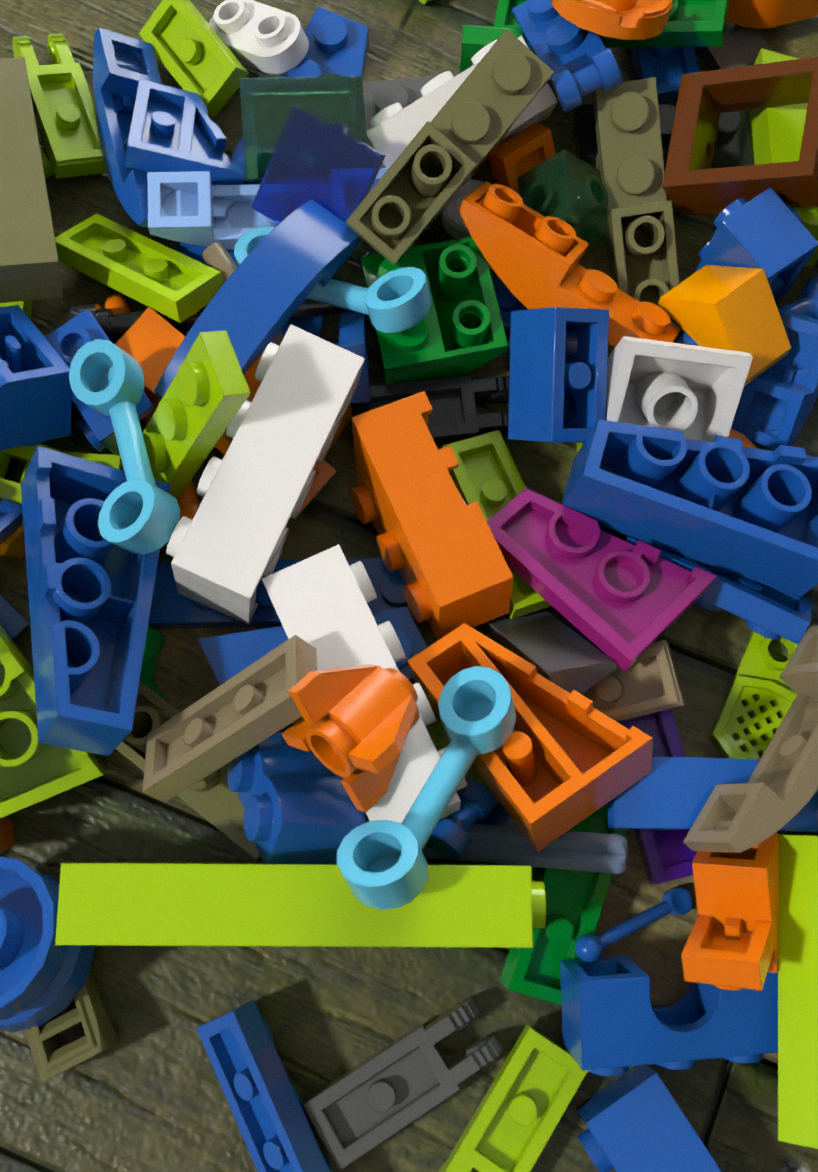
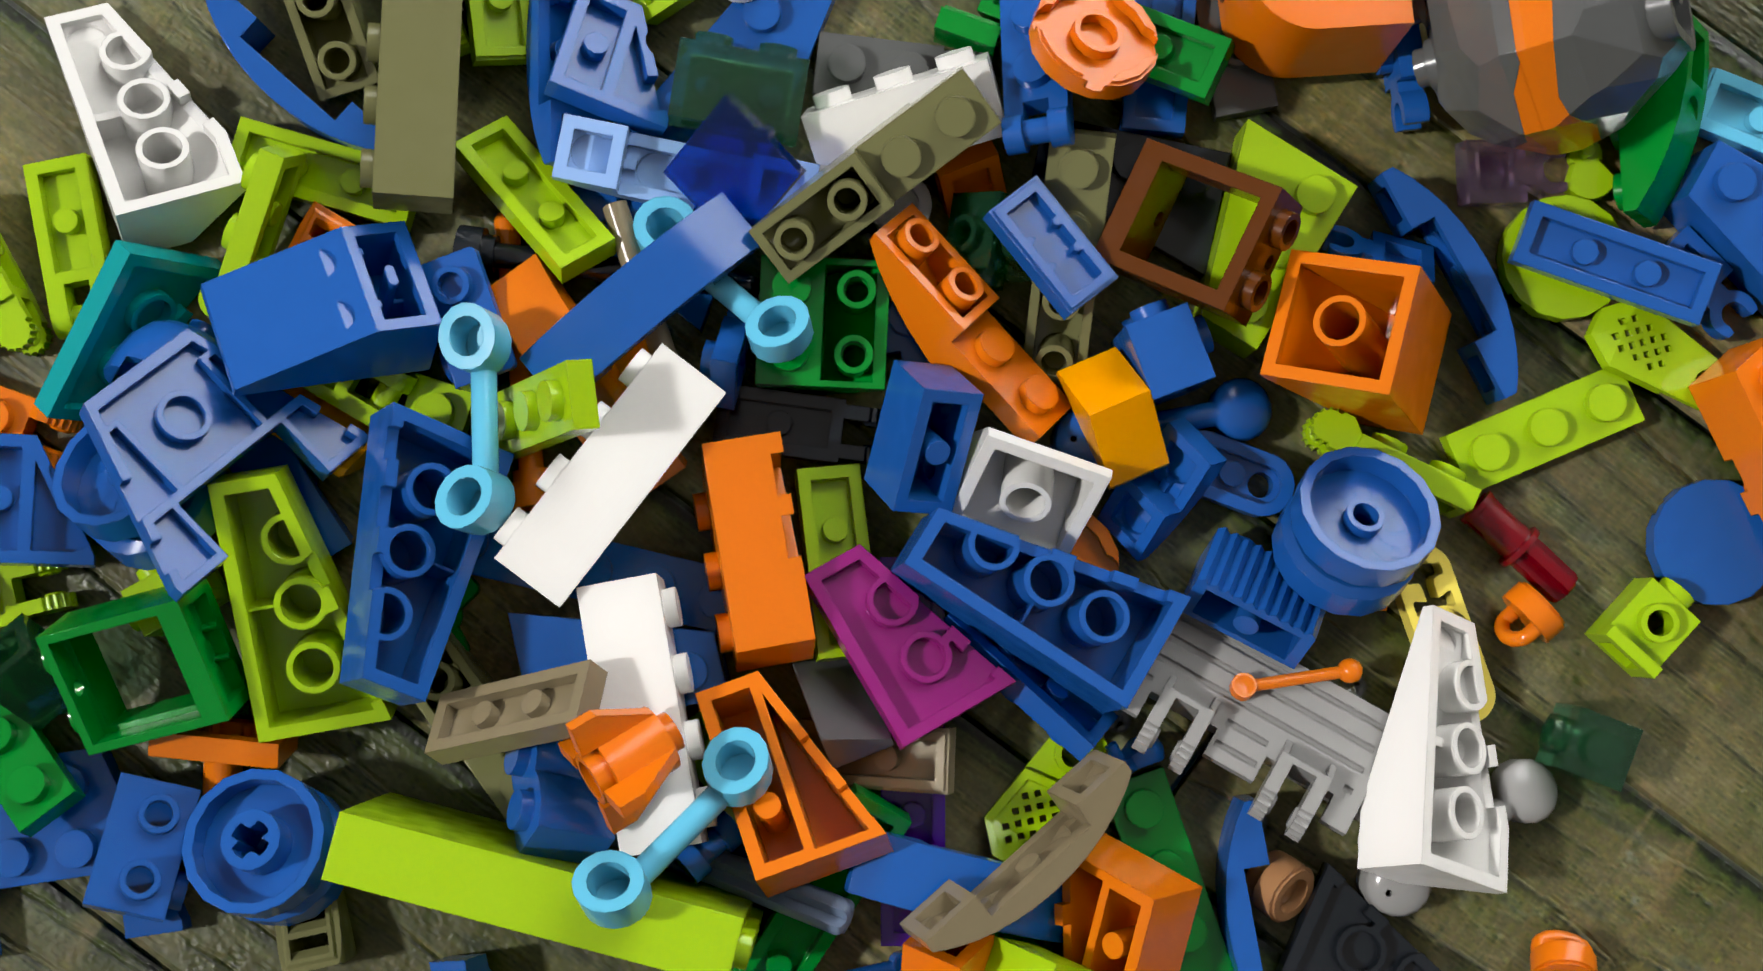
camera: 15 degrees right, 10 degrees up
none -> plate [983,175,1118,320]

